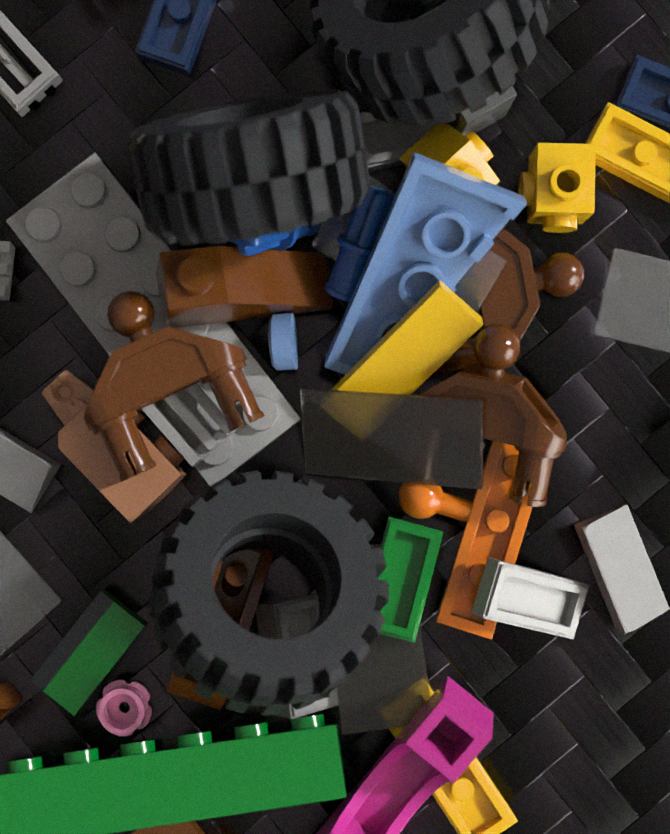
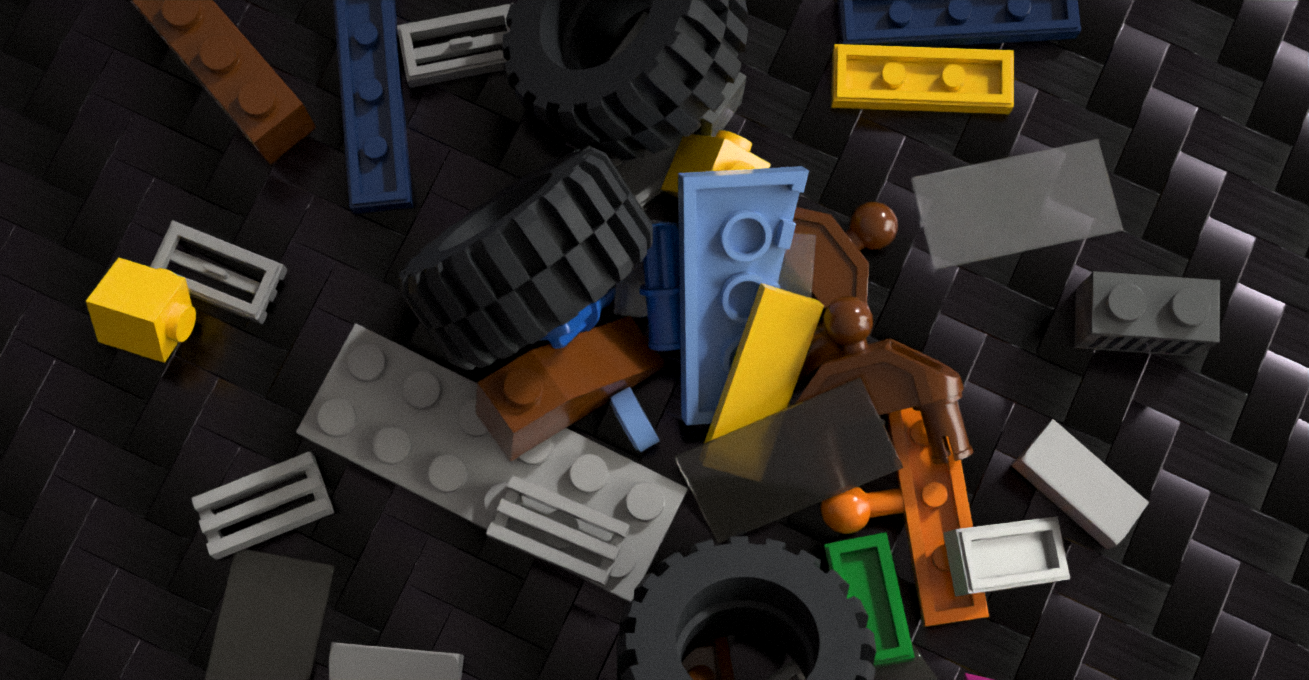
camera: 30 degrees left, 10 degrees down
nougat hinge [42,370,188,524] -> none
reddish brown connector [84,290,265,482] -> none
yellow brick [518,143,596,233] -> none

